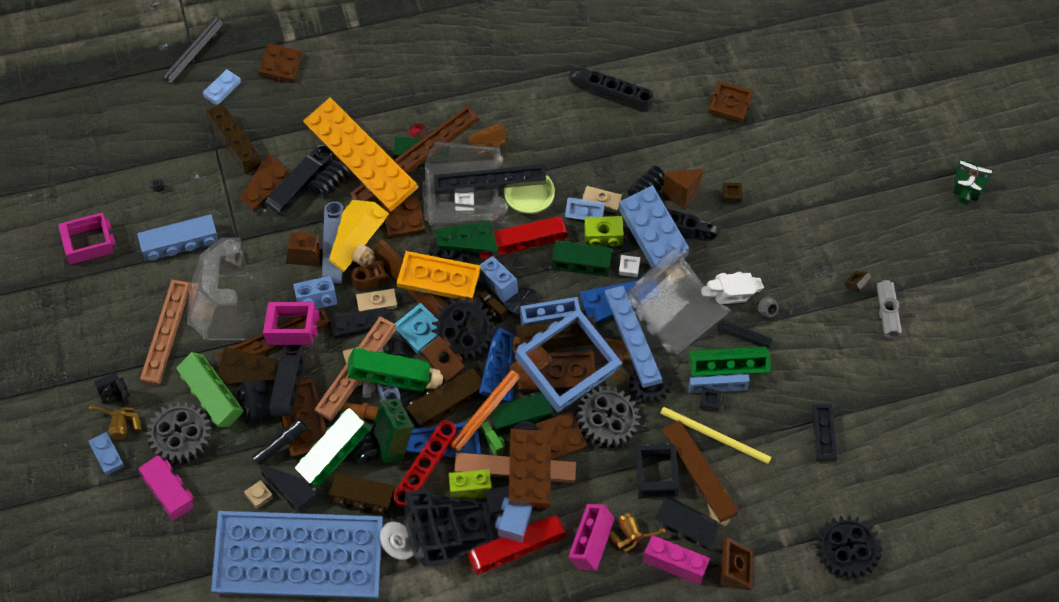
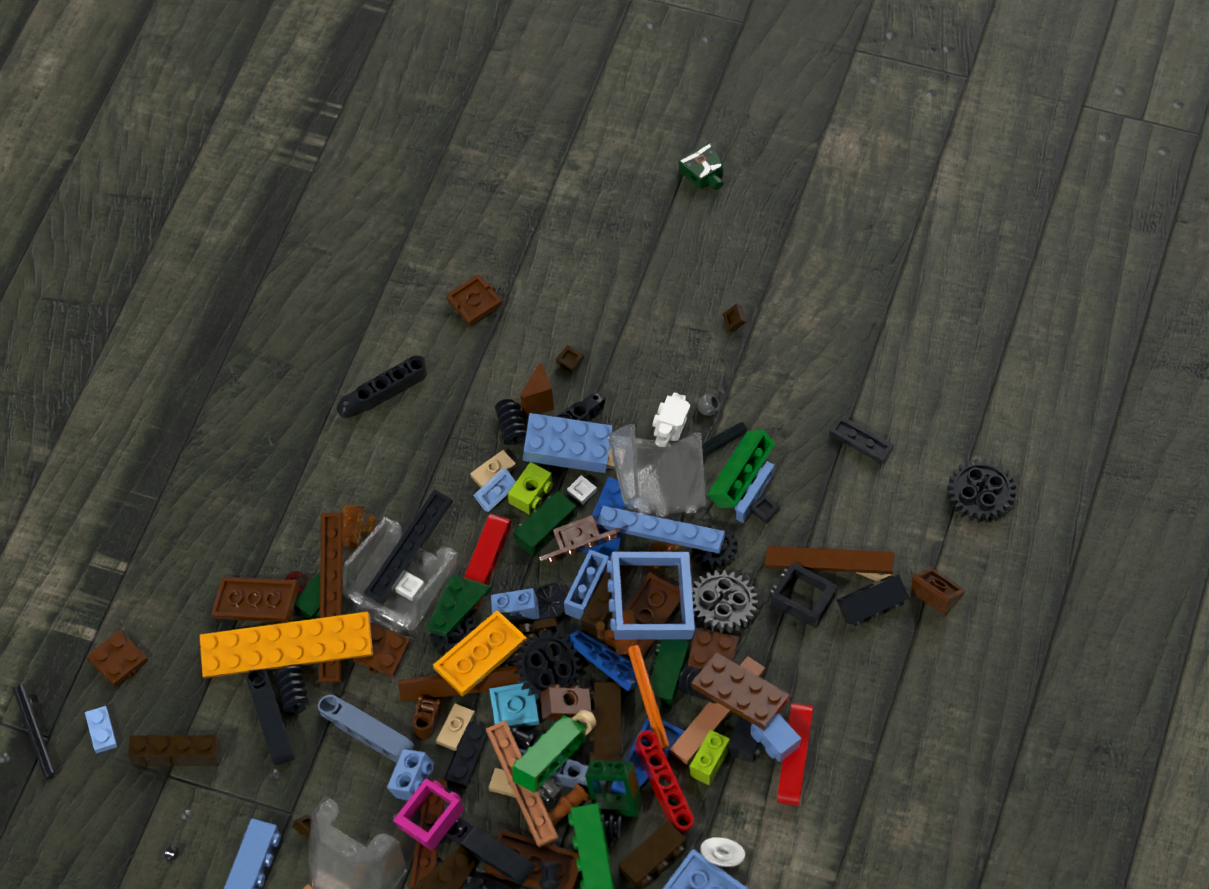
camera: 50 degrees left, 0 degrees up
reddish brown wing [240,153,291,212] -> none
reddish brown torso [286,231,323,267] -> none
yellow wedge [329,200,389,272] -> none
tan plate [352,244,375,266] -> none
black wedge [404,490,496,567] -> none
bright green plate [481,421,505,456] -> none
yellowish green piece [504,175,555,214] -> none
dark pink brick [568,504,615,571] -> none
pearl gold piece [608,513,666,553] -> none
dark pink brick [643,535,710,585] -> none
light yellow piece [660,407,772,464] -> none
light grey piece [877,280,902,339] -> none
none -> reddish brown plate [211,577,300,622]
none -> reddish brown bracket [539,515,621,563]

